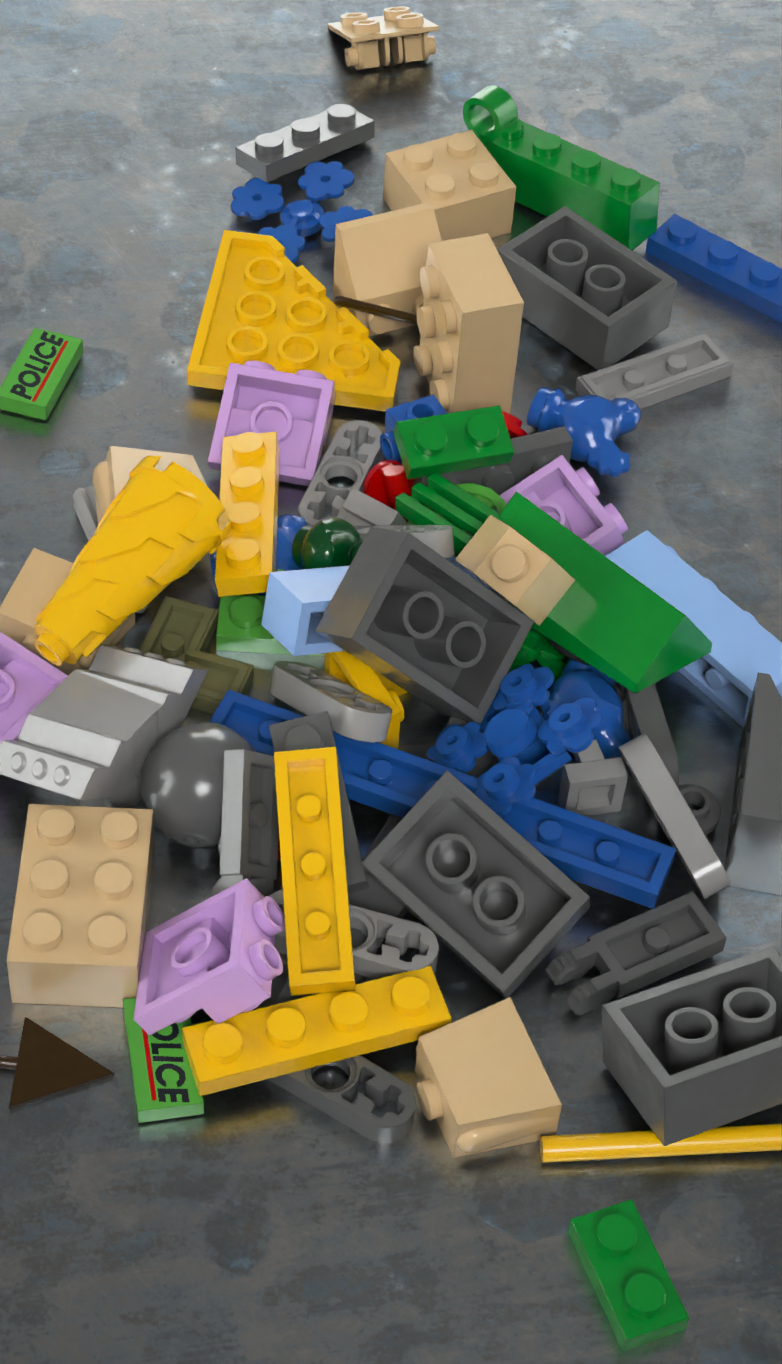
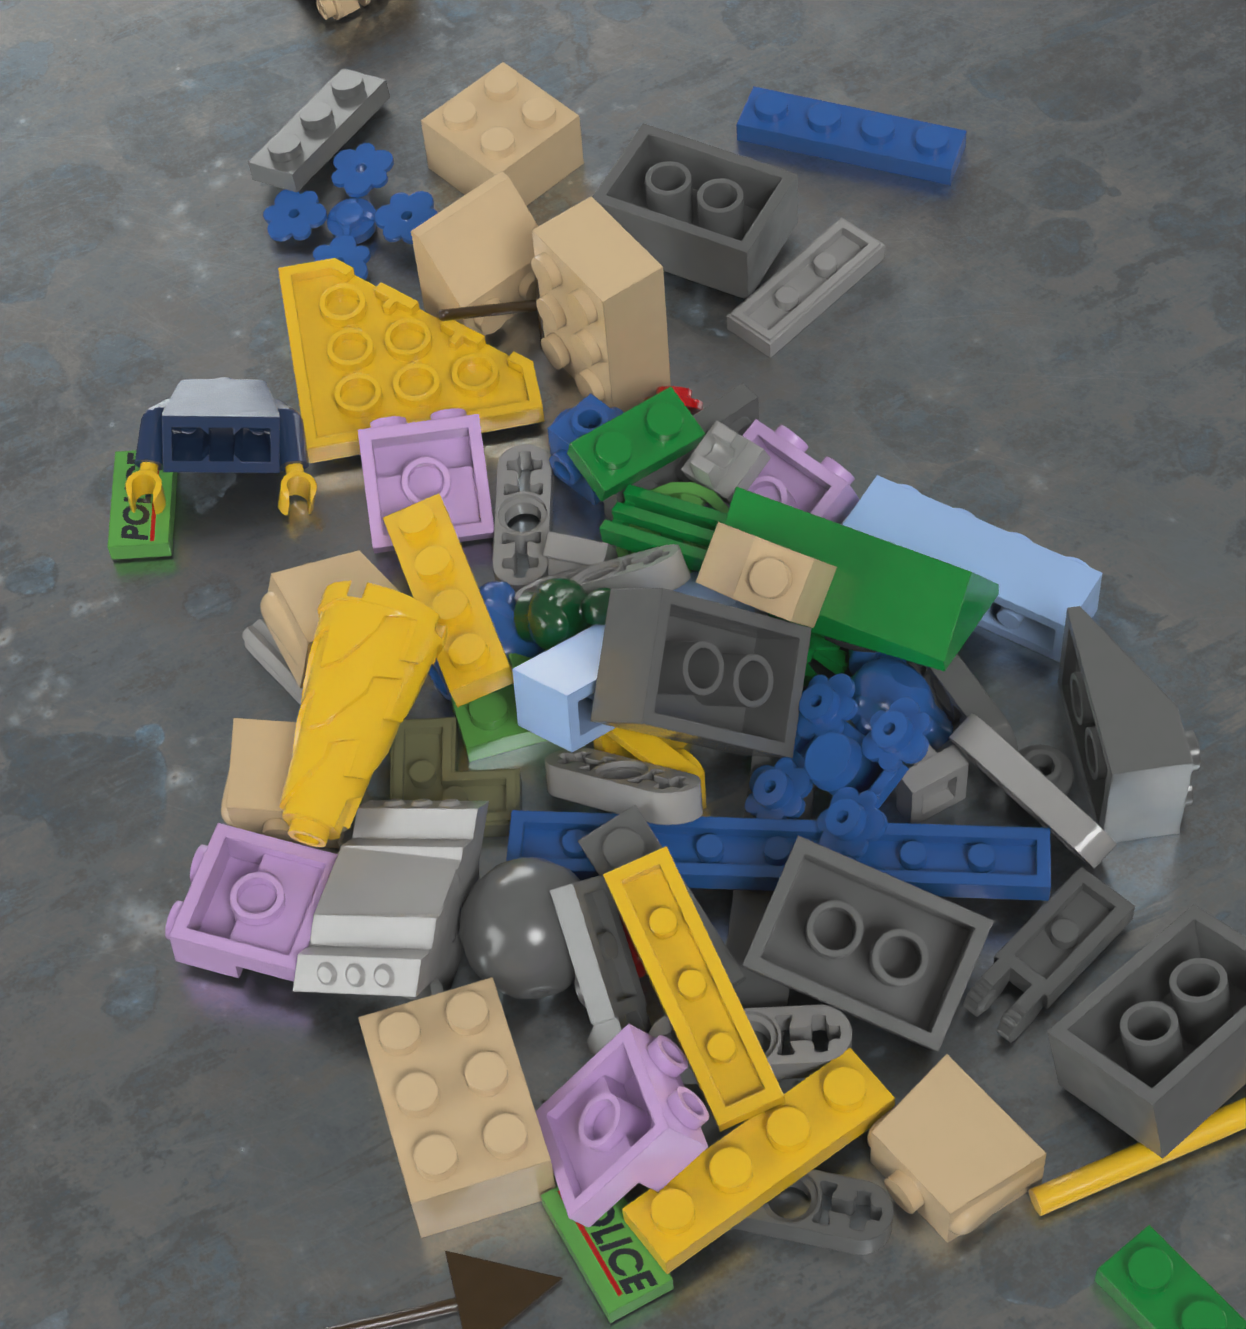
camera: 10 degrees left, 5 degrees up
red plate [363,460,414,522] -> none
green hinge [463,85,660,250] -> none
blue animal [527,386,641,477] -> none
none -> dark blue torso [125,377,317,515]
none -> light grey tile [681,420,771,505]

